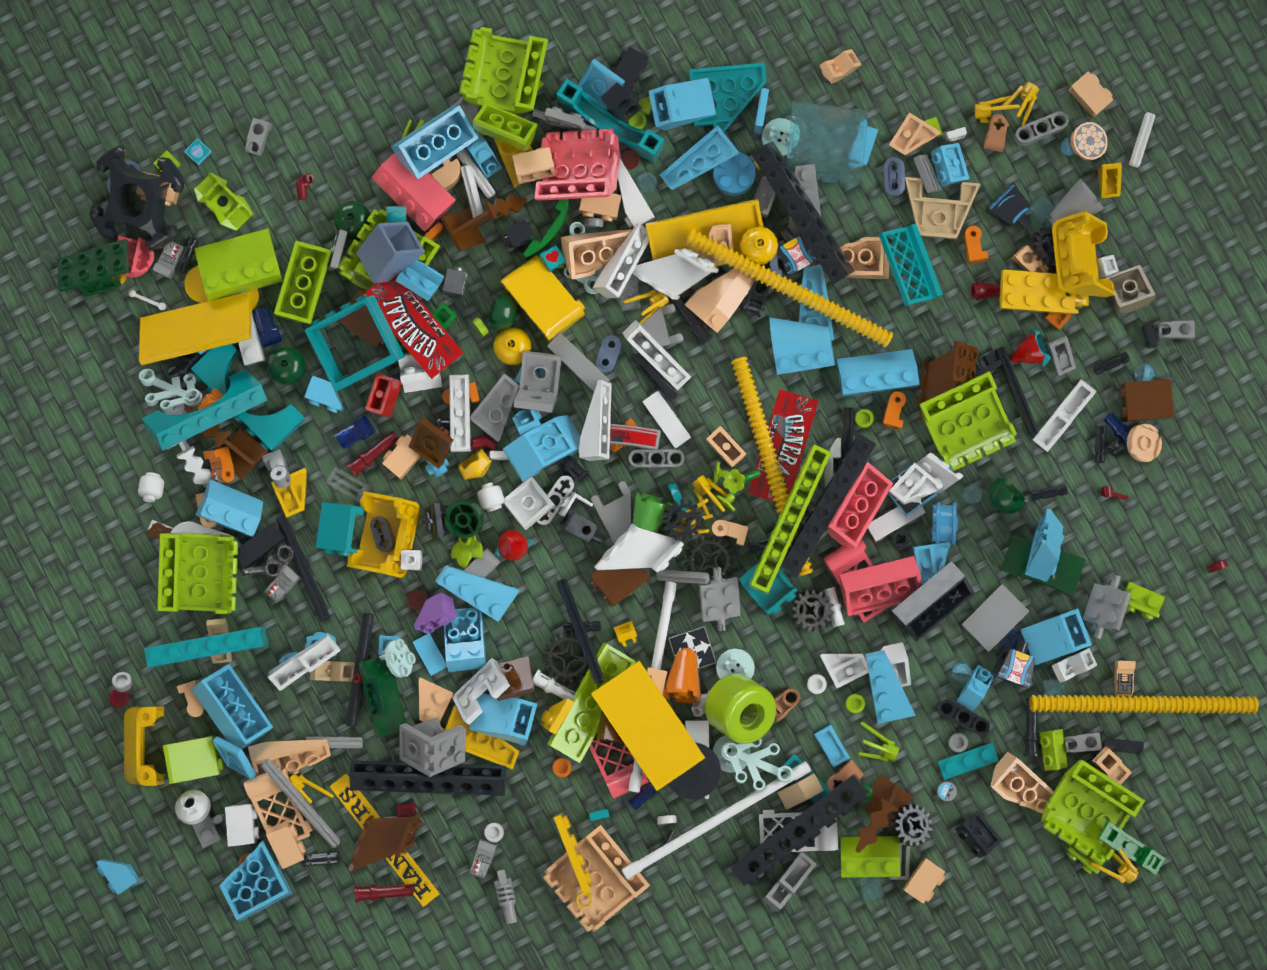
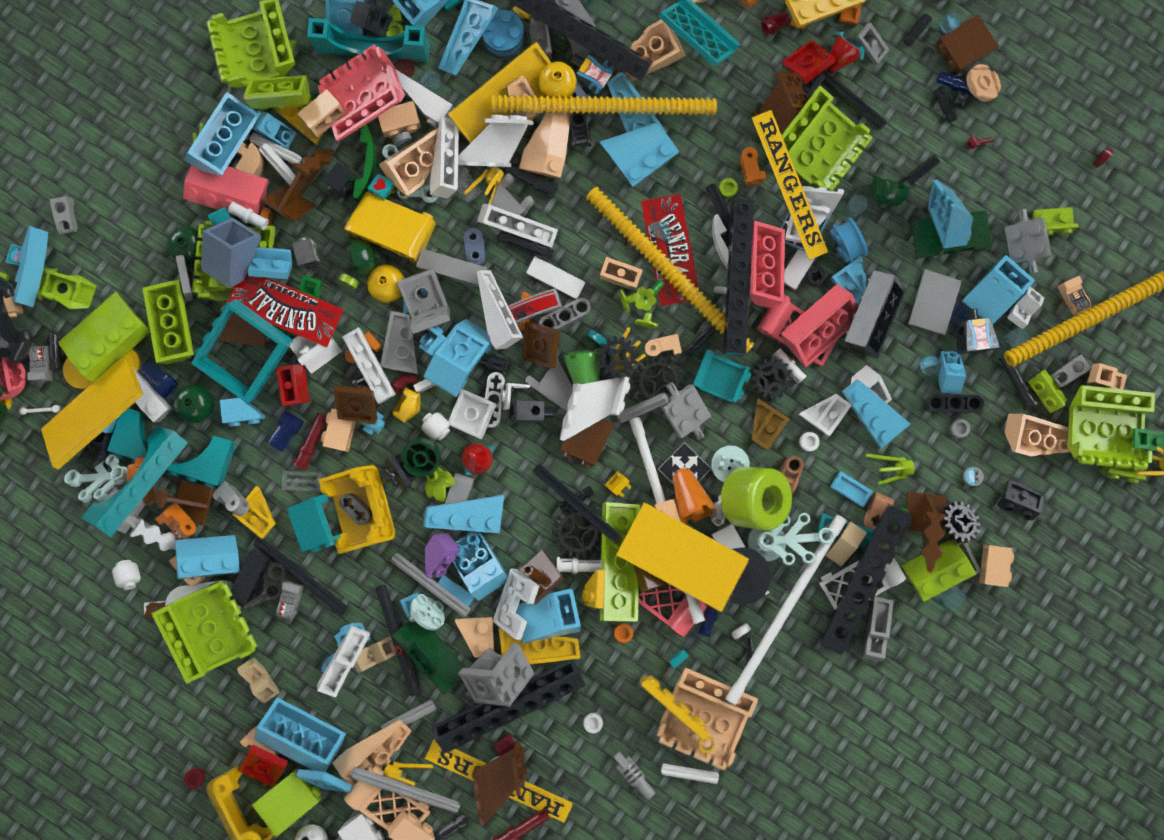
camera: 25 degrees left, 0 degrees up
light grey tile [112,672,132,692] -> none
teal arch [144,627,269,668] -> none
dark red arm [296,173,314,200] -> none
white bracket [401,550,422,571] -> none
clear red tile [407,590,427,610] -> none
light grey leg [470,839,497,879] -> none
light grey plate [532,107,596,134] -> none
yellow plant [692,475,734,515] -> none
lime brick [748,444,832,594] -> none
medium azure slope [836,349,920,397] -> none
lime tile [845,694,865,713] -> none
teal plate [937,742,999,780] -> none
white slope [1033,379,1096,452] -> none
black tile [1101,738,1144,754] -> none
none -> medium azure slope [12,226,48,307]
none -> white pin [228,202,269,231]
none -> red tile [238,744,288,787]
none -> light grey axle [391,553,471,617]
none -> reddish brown tile [522,321,560,369]
none -> white axle [661,764,719,784]
none -> yellow sticker [752,110,828,260]
none -> pearl gold wing [752,398,789,451]
none -> red tile [782,40,835,84]

